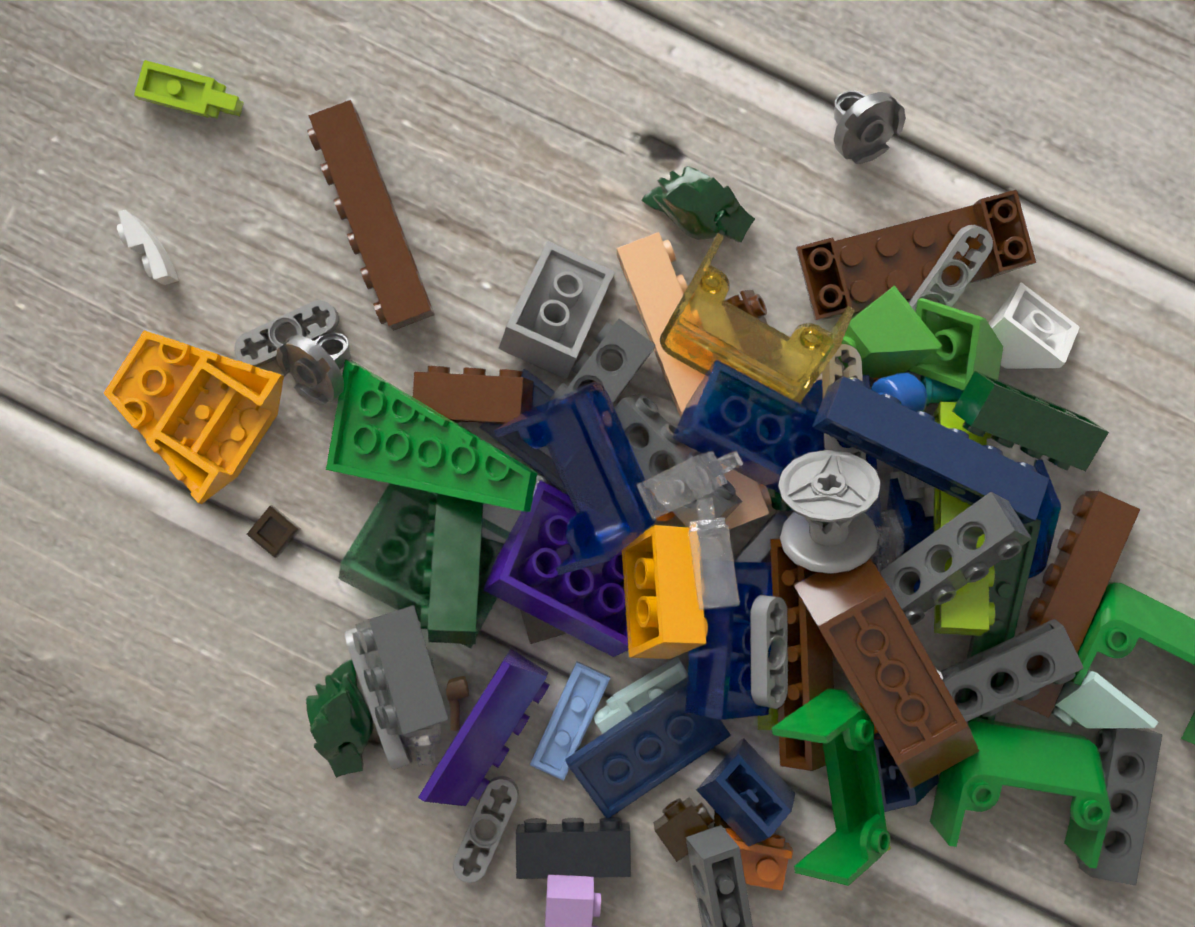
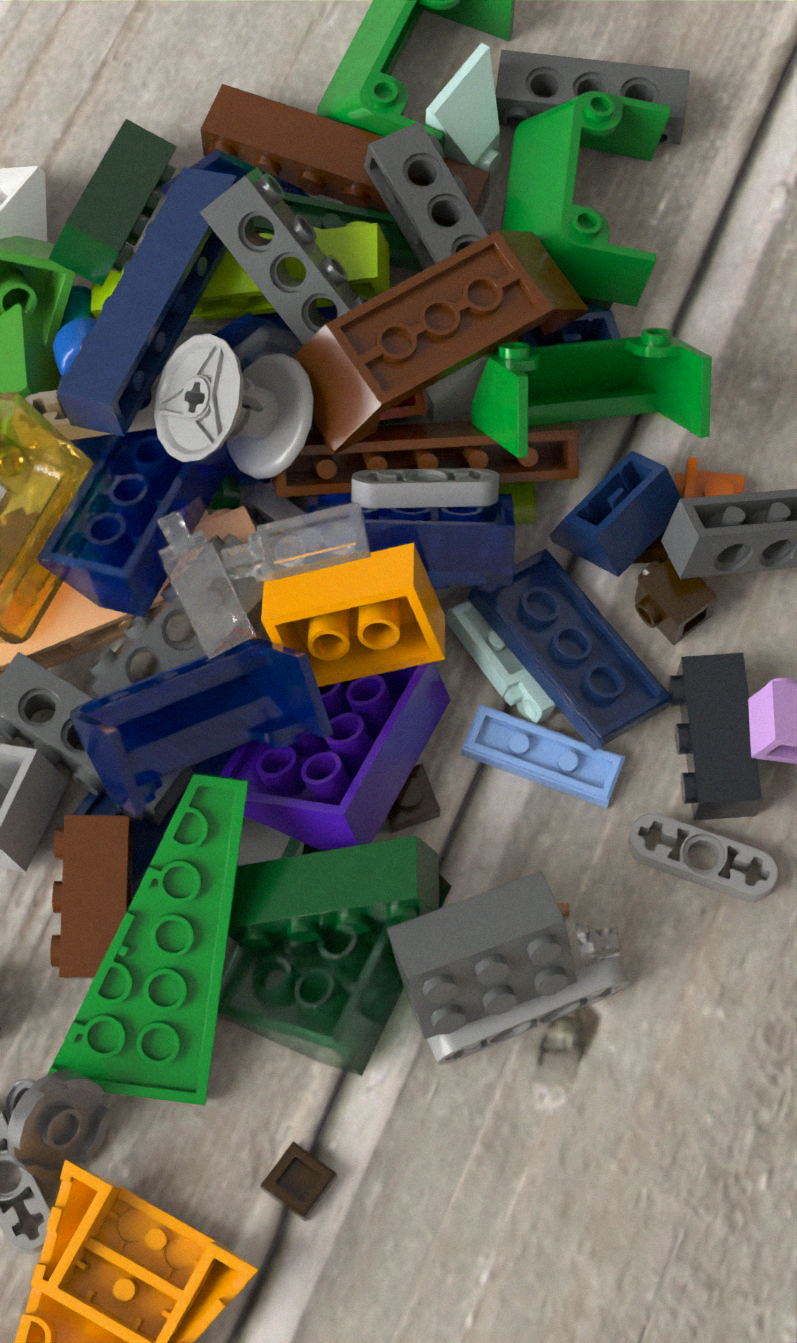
camera: 90 degrees left, 20 degrees down
dark green piece [306,659,374,778] -> none
dark purple slope [418,649,550,806] -> none

